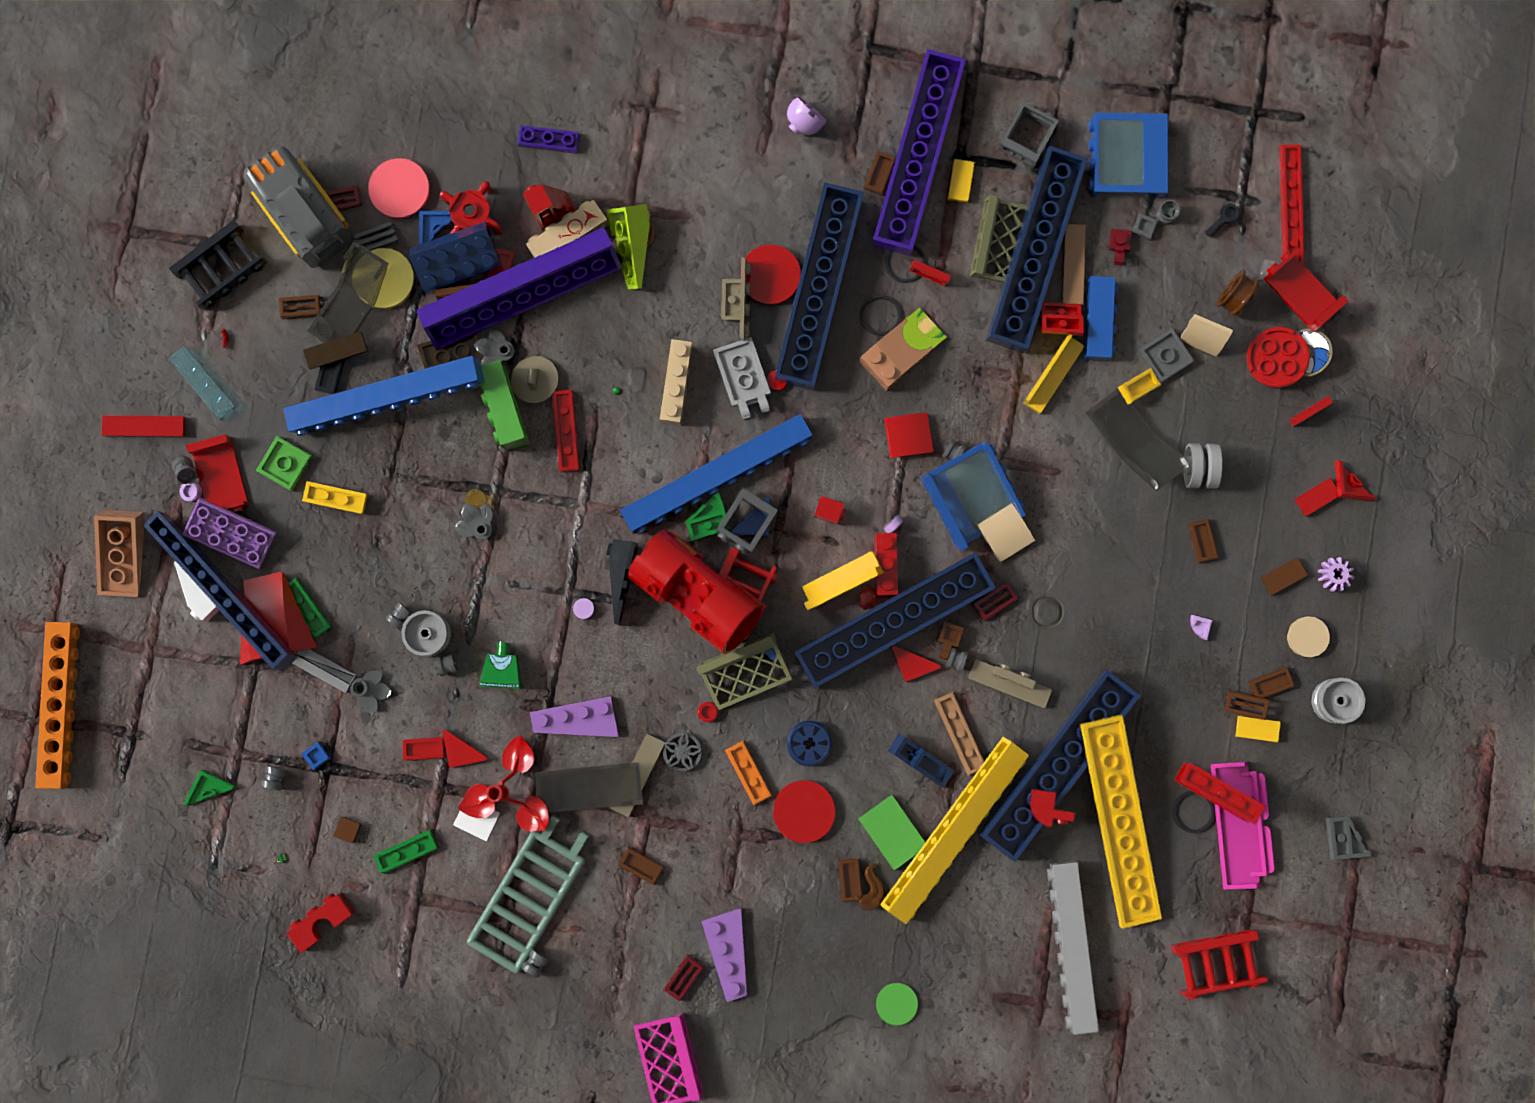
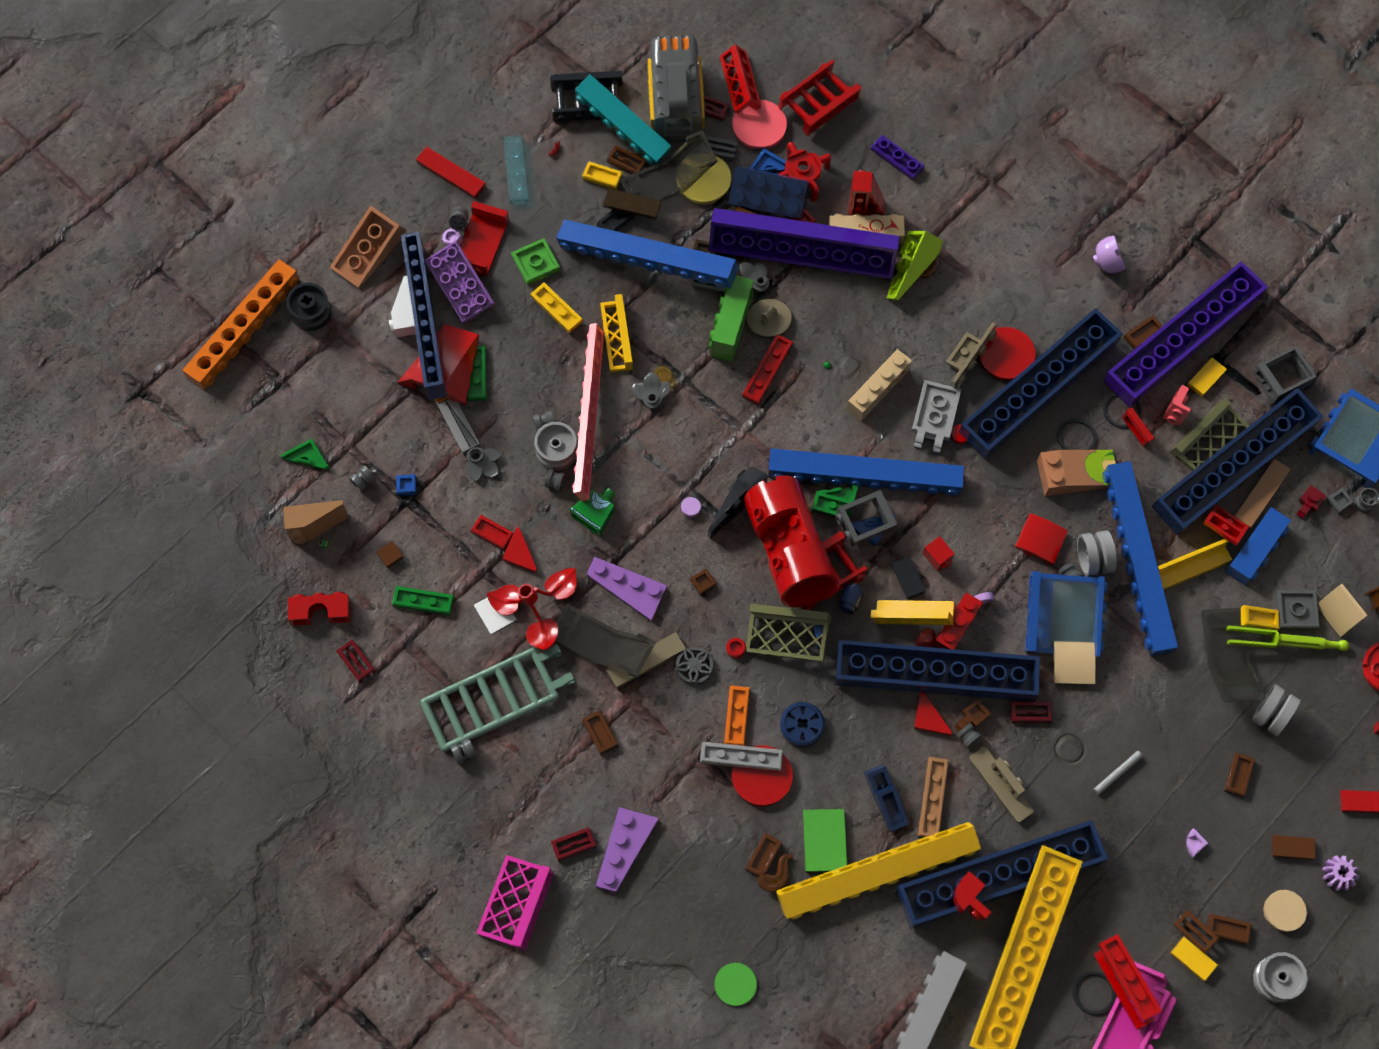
camera: 30 degrees right, 15 degrees down
none -> medium nougat slope [283,500,349,544]
none -> black wheel [286,282,332,331]
none -> dark red tile [336,639,376,683]
none -> coral plate [573,323,604,501]
none -> teal brick [575,74,671,167]
none -> yellow tile [582,161,623,190]
none -> yellow fence [600,294,633,373]
none -> reddish brown tile [690,568,717,596]
none -> light grey tile [700,742,783,771]
none -> red fence [720,44,762,114]
none -> red fence [778,60,862,136]
none -> dark blue brick [839,583,864,614]
none -> black tile [891,556,925,599]
none -> light grey wheel [1077,530,1117,577]
none -> light grey bar [1093,751,1143,795]
none -> blue brick [1103,461,1178,656]
none -> coral bracket [1162,385,1191,426]
none -> lime piece [1227,626,1349,651]

